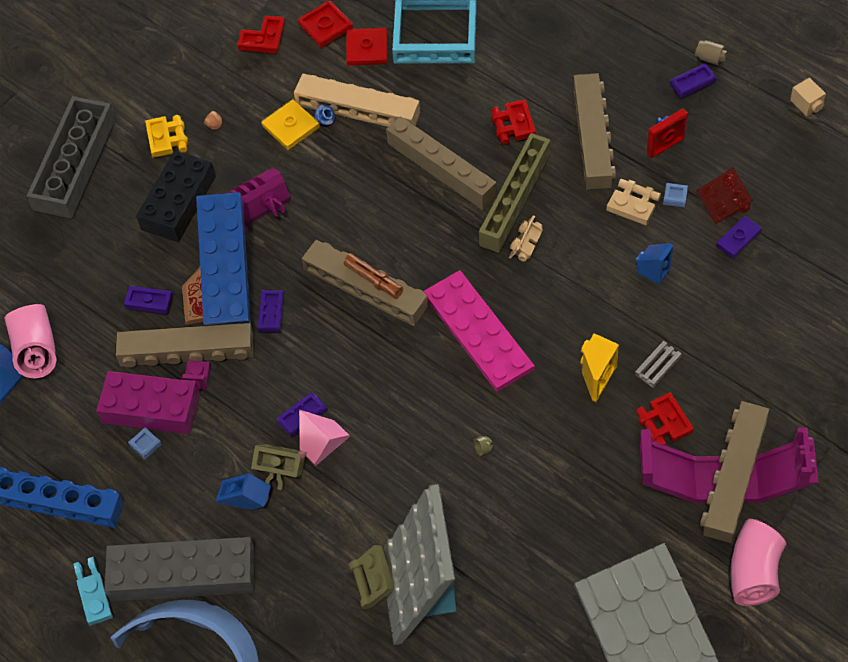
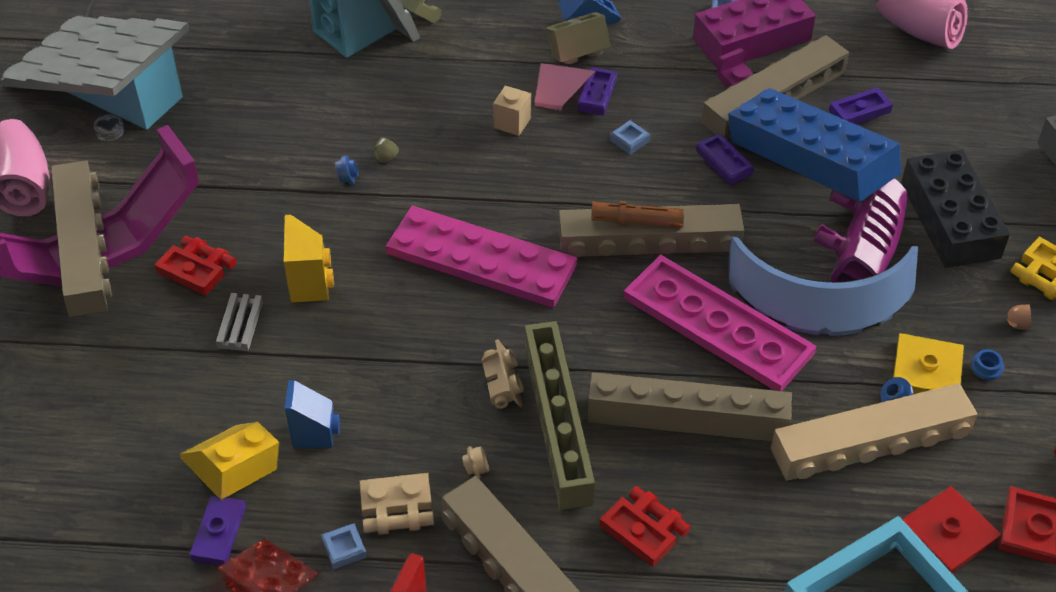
camera: 140 degrees right, 10 degrees down
none -> yellow slope [180,422,279,500]
none -> blue plate [335,155,359,185]
none -> tan plate [462,446,489,479]
none -> tan brick [493,86,531,136]
none -> medium blue tile [610,120,650,155]
none -> dark pink plate [623,255,817,391]
none -> medium blue windscreen [728,237,918,336]
none -> blue plate [970,349,1004,380]

